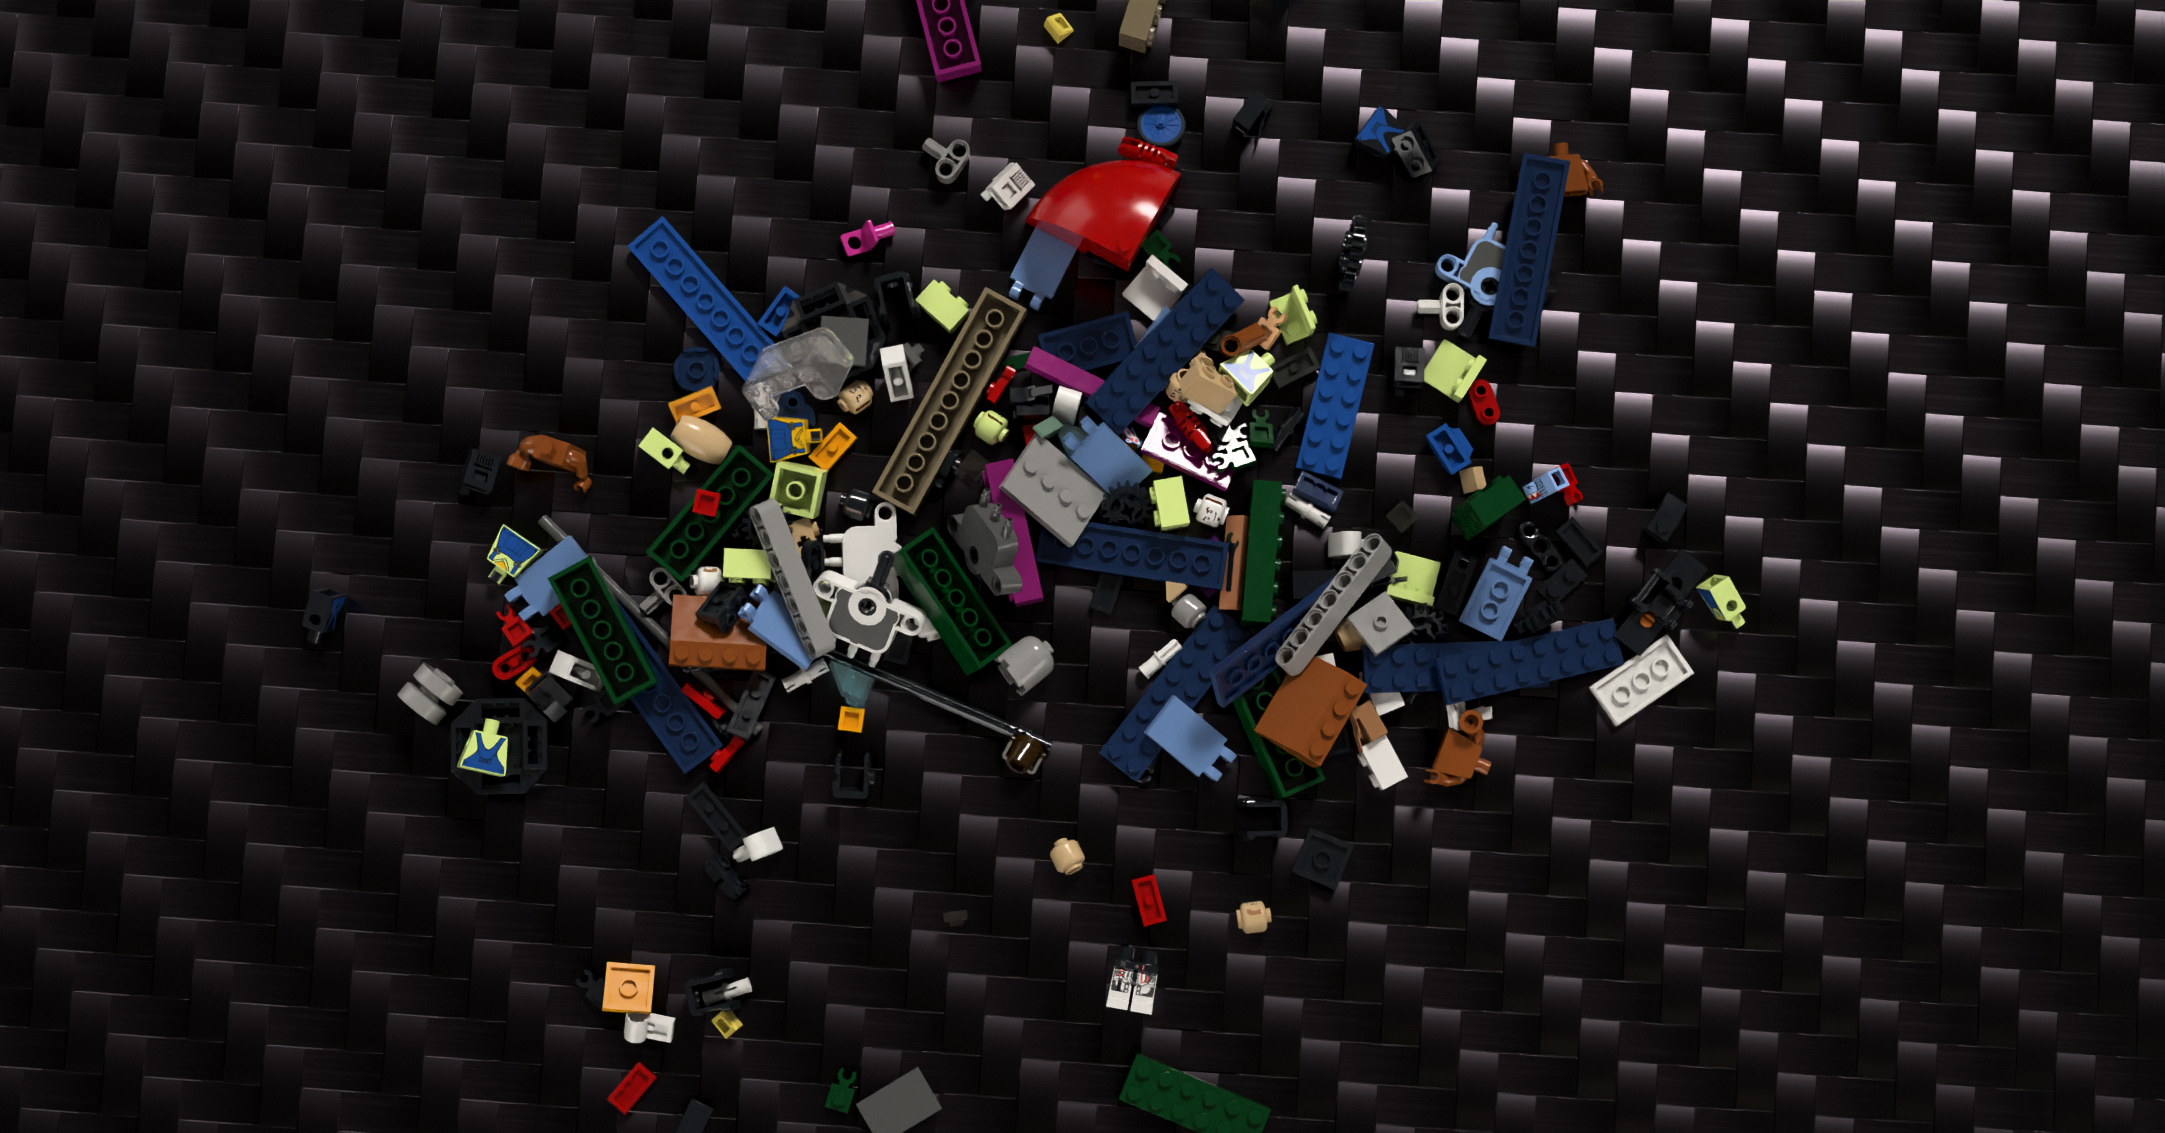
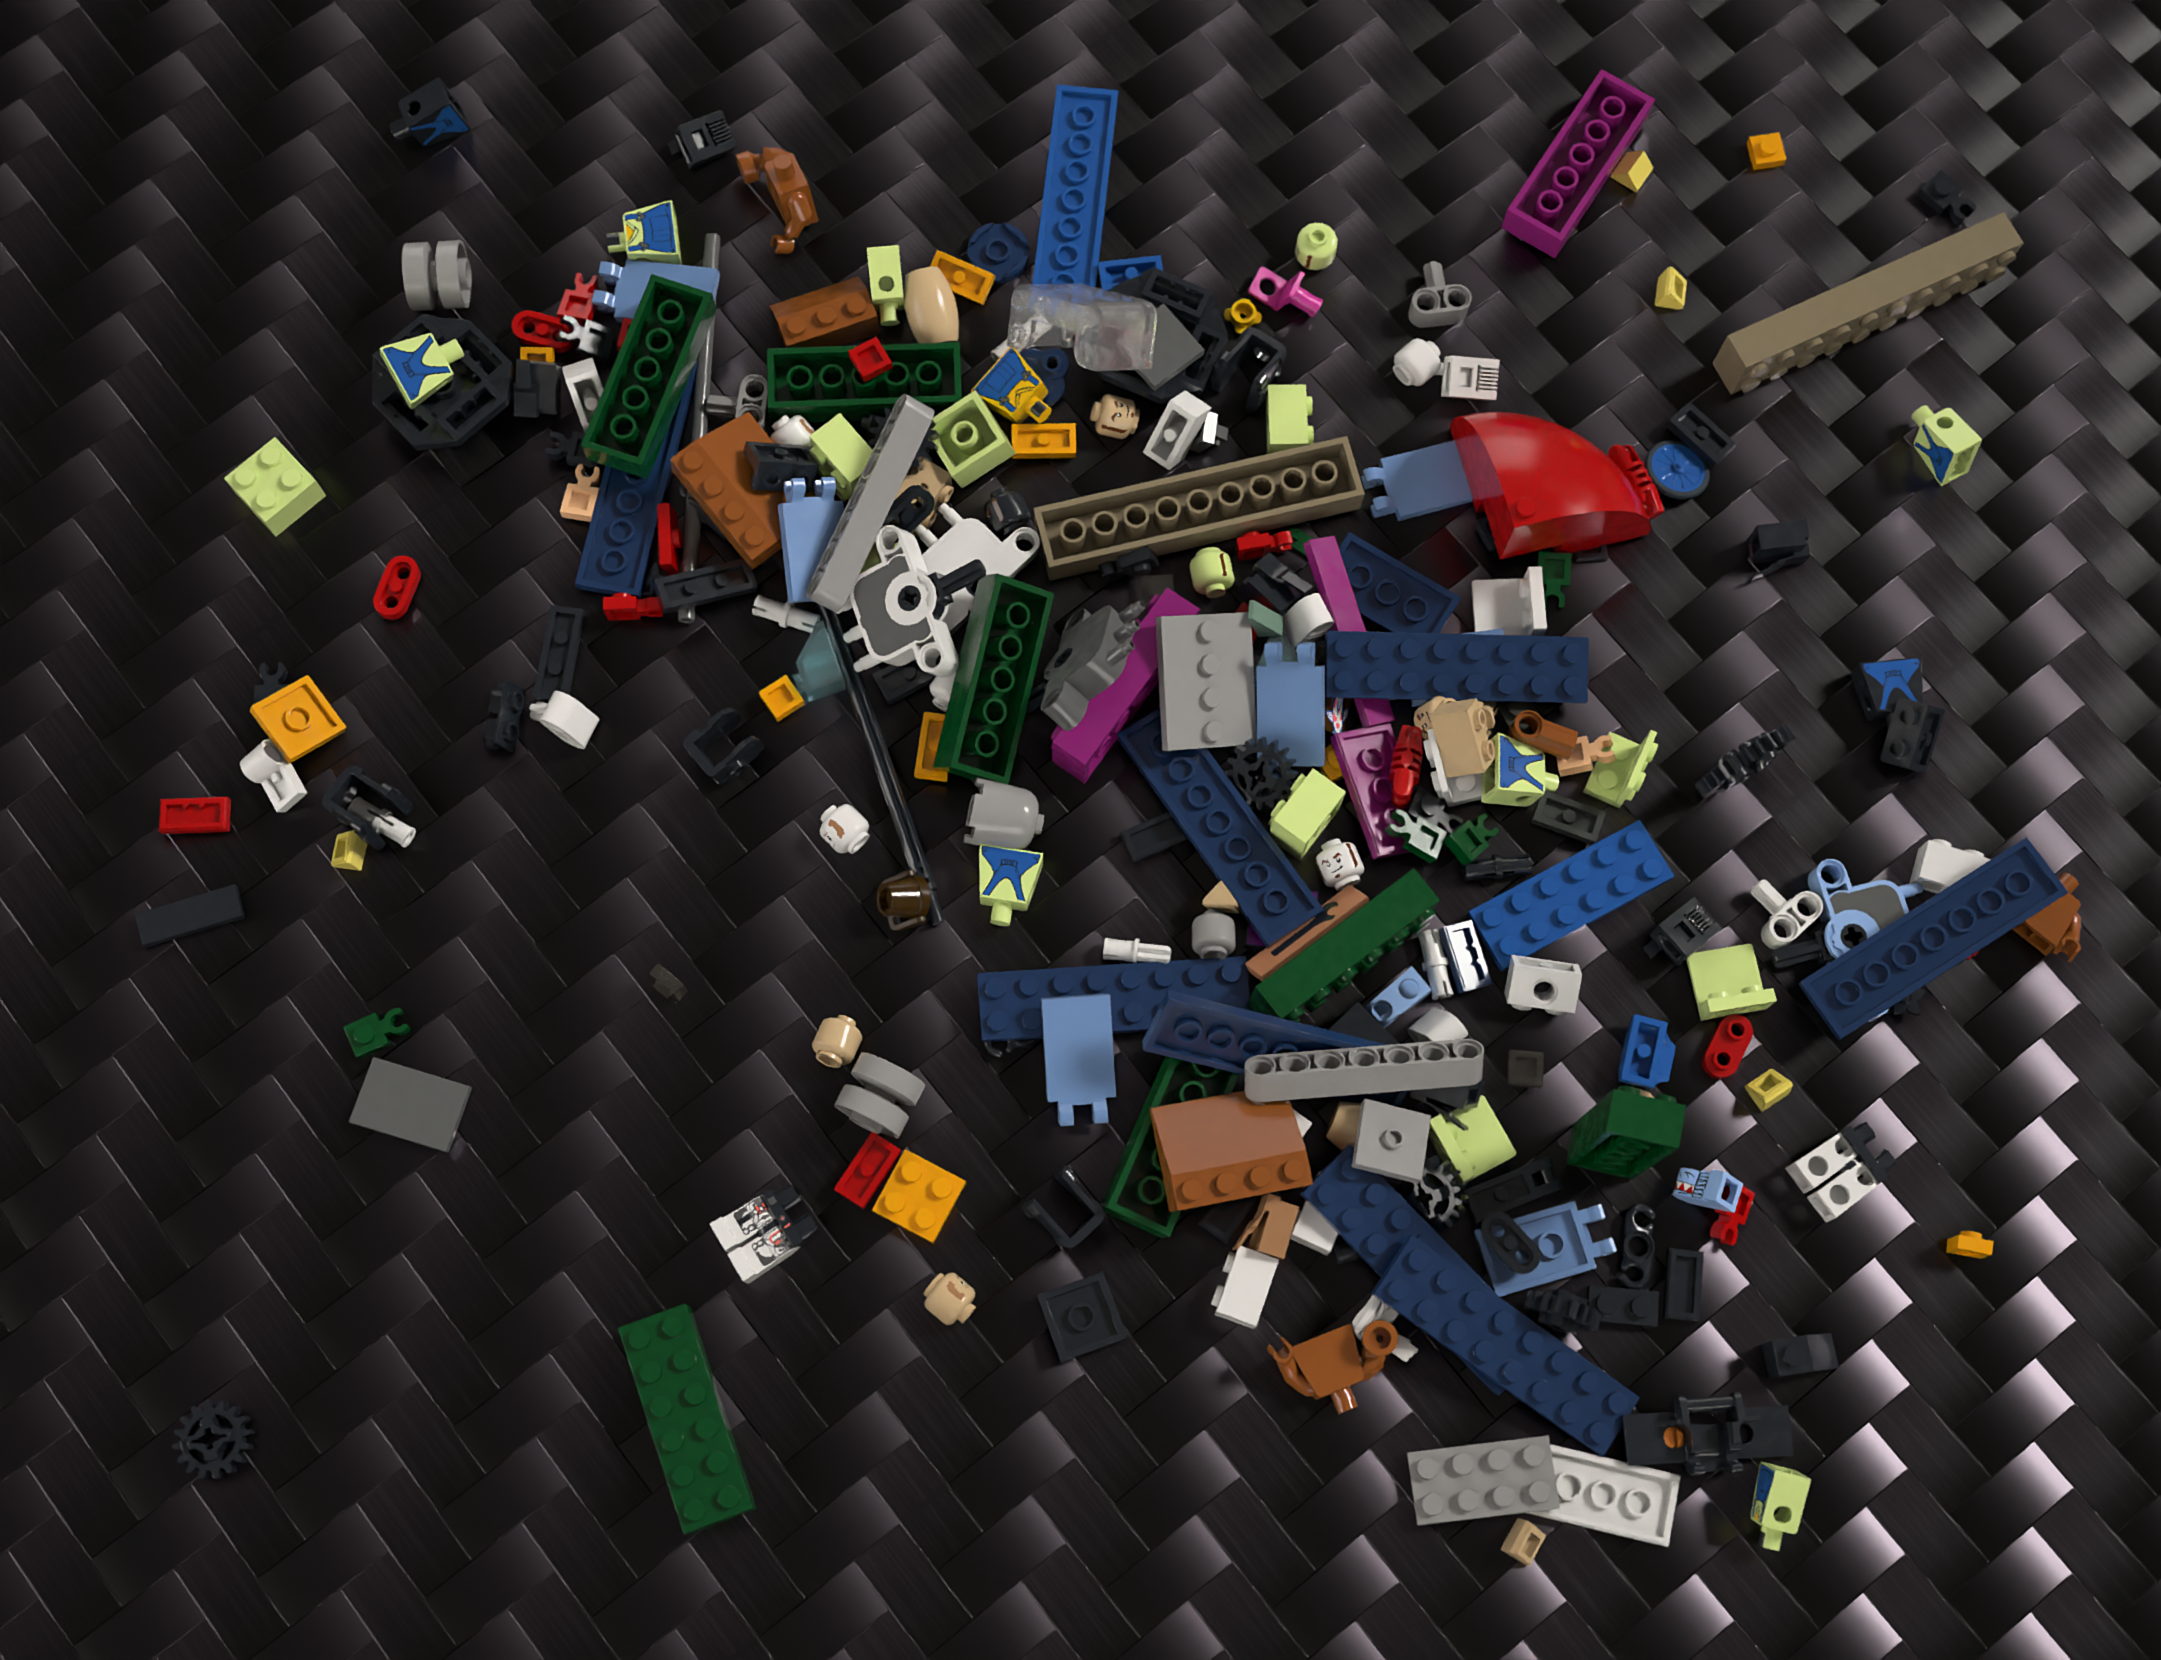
camera: 45 degrees right, 10 degrees down
none -> yellowish green brick [224,437,326,536]
none -> red plate [373,556,421,620]
none -> light nougat plate [560,464,602,522]
none -> dark orange slope [769,276,880,348]
none -> white head [820,804,870,854]
none -> light grey wheel [834,1052,926,1138]
none -> light orange plate [872,1149,966,1244]
none -> light orange plate [914,712,949,782]
none -> torso [979,844,1043,926]
none -> yellow plate [1224,299,1262,334]
none -> yellowish green head [1295,223,1338,270]
none -> light blue leg [1365,966,1431,1028]
none -> white head [1393,338,1441,386]
none -> light grey plate [1407,1436,1560,1526]
none -> black plate [1480,1212,1540,1275]
none -> tan slope [1500,1518,1546,1566]
none -> white brick [1504,955,1582,1015]
none -> light yellow slope [1745,1068,1793,1112]
none -> white hips [1785,1122,1897,1222]
none -> white brick [1910,839,1991,894]
none -> light orange plate [1946,1231,1993,1259]

